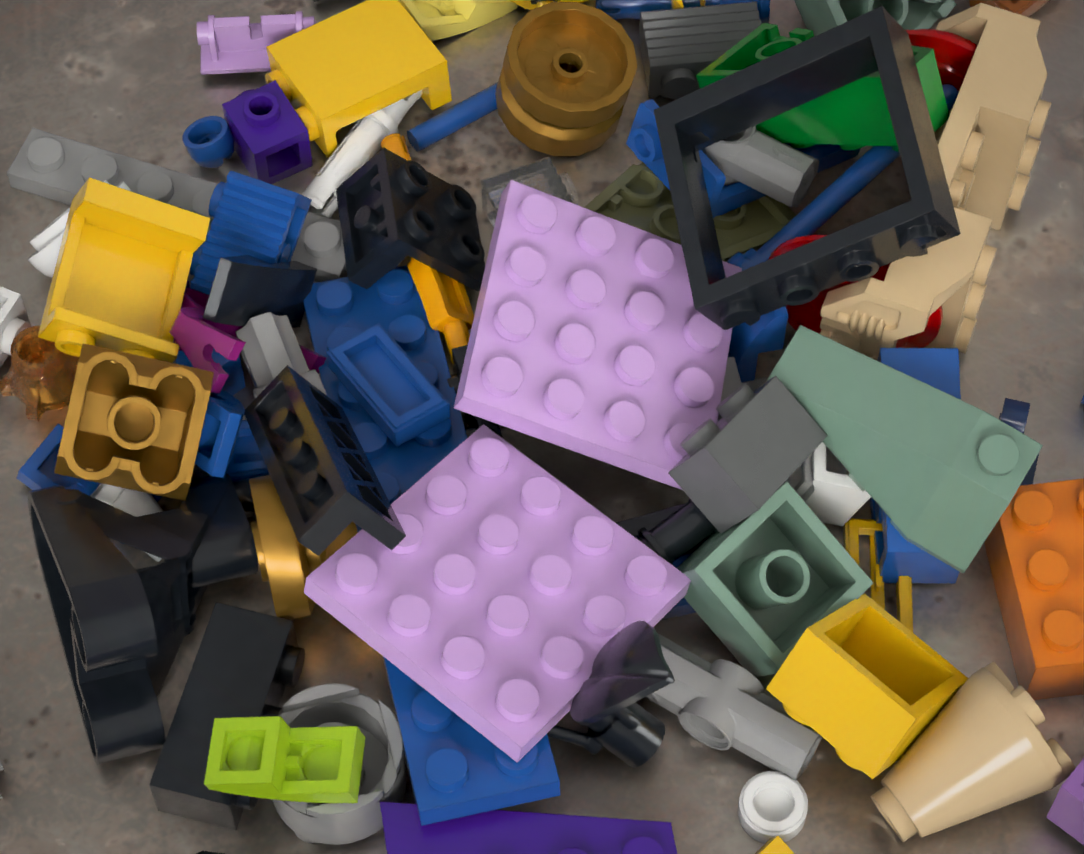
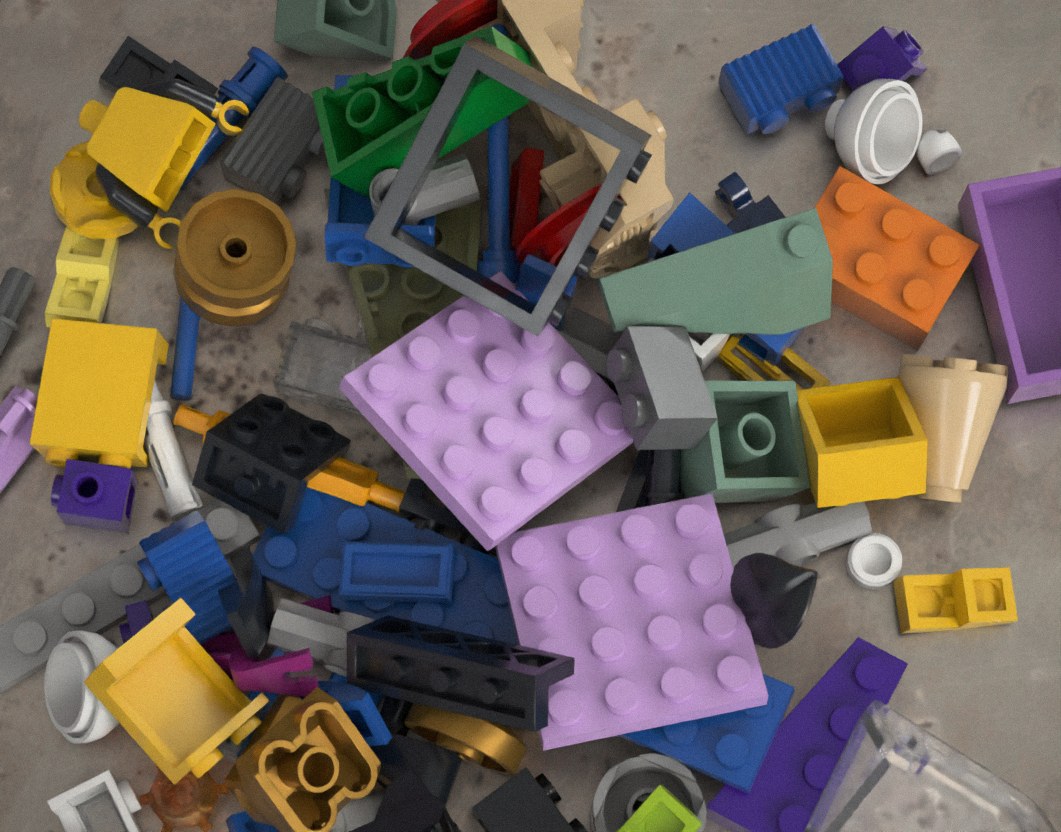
camera: 55 degrees left, 15 degrees up
blue hinge [182,116,234,168] -> none

